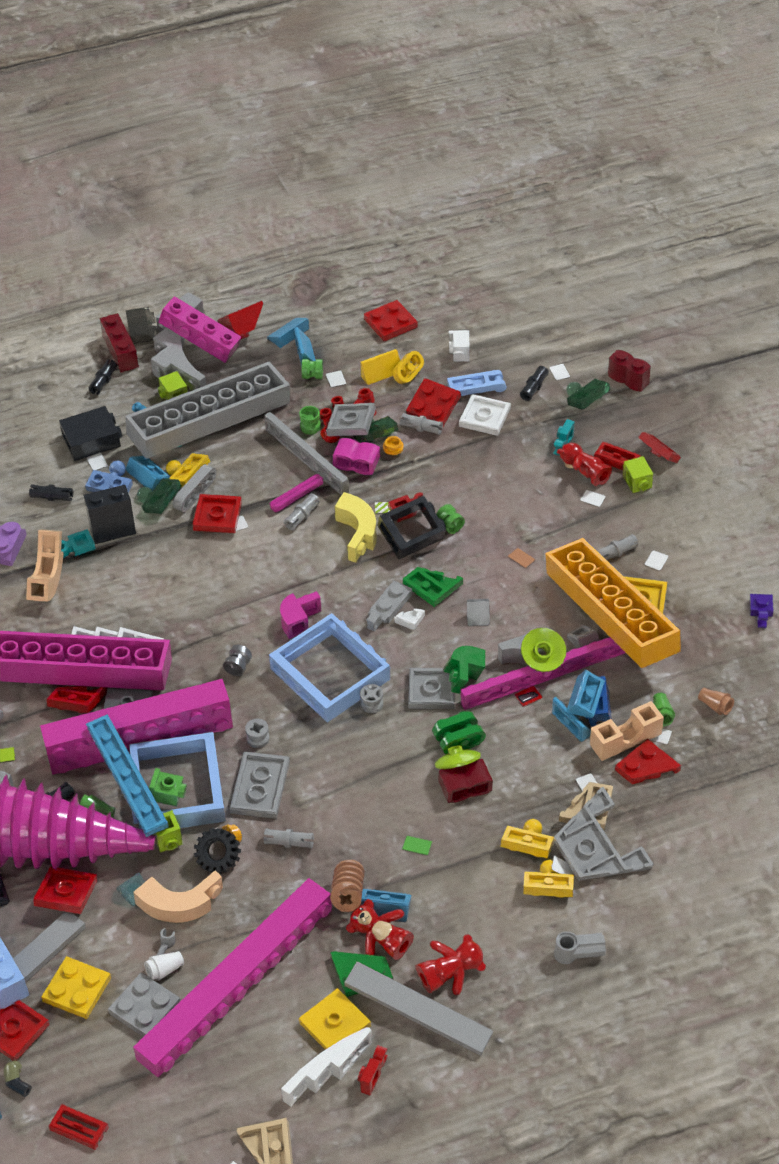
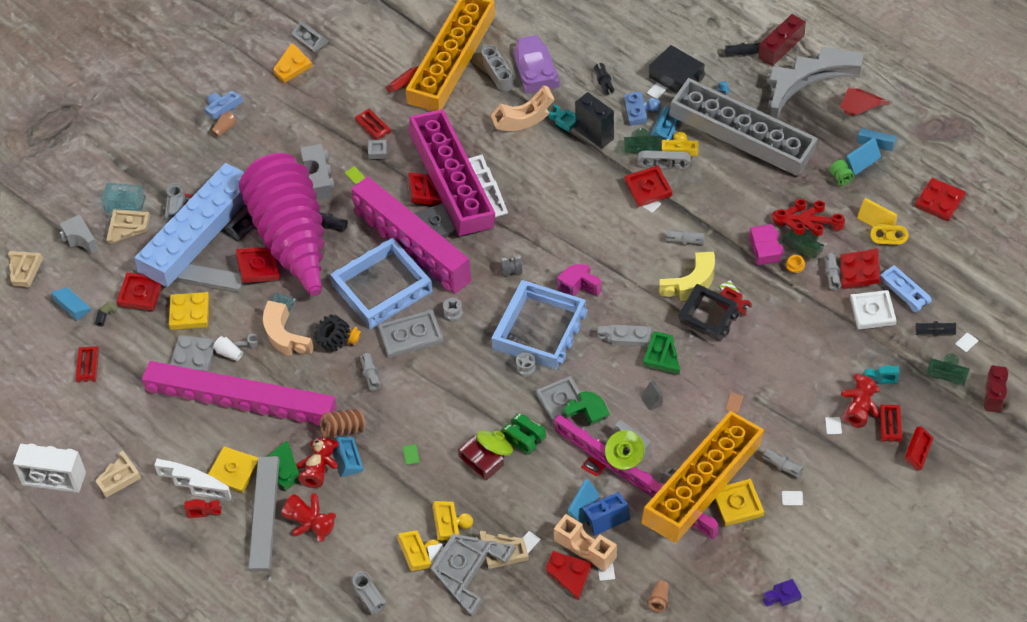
camera: 65 degrees right, 5 degrees up
bright green cone [80,794,116,818] -> none
dark azure tile [86,714,168,837] -> none
clear smoke brick [125,306,158,346] -> none
bright green brick [149,768,187,807] -> none
lime brick [152,810,183,853] -> none
dark pink brick [158,296,241,363] -> none
lime brick [158,371,188,400] -> none
light grey tile [265,412,349,495] -> none
dark pink axle [269,474,323,513] -> none
bright green wheel [299,406,321,435] -> none
white sticker [326,370,346,387] -> none
light grey tile [326,403,376,436] -> none
white tile [395,609,425,630] -> none
bright green wheel [436,504,465,534] -> none
white brick [449,330,469,362] -> none
dark azure slope [566,670,605,718] -> none
lime brick [623,456,653,493] -> none
bright green cone [653,693,675,726] -> none

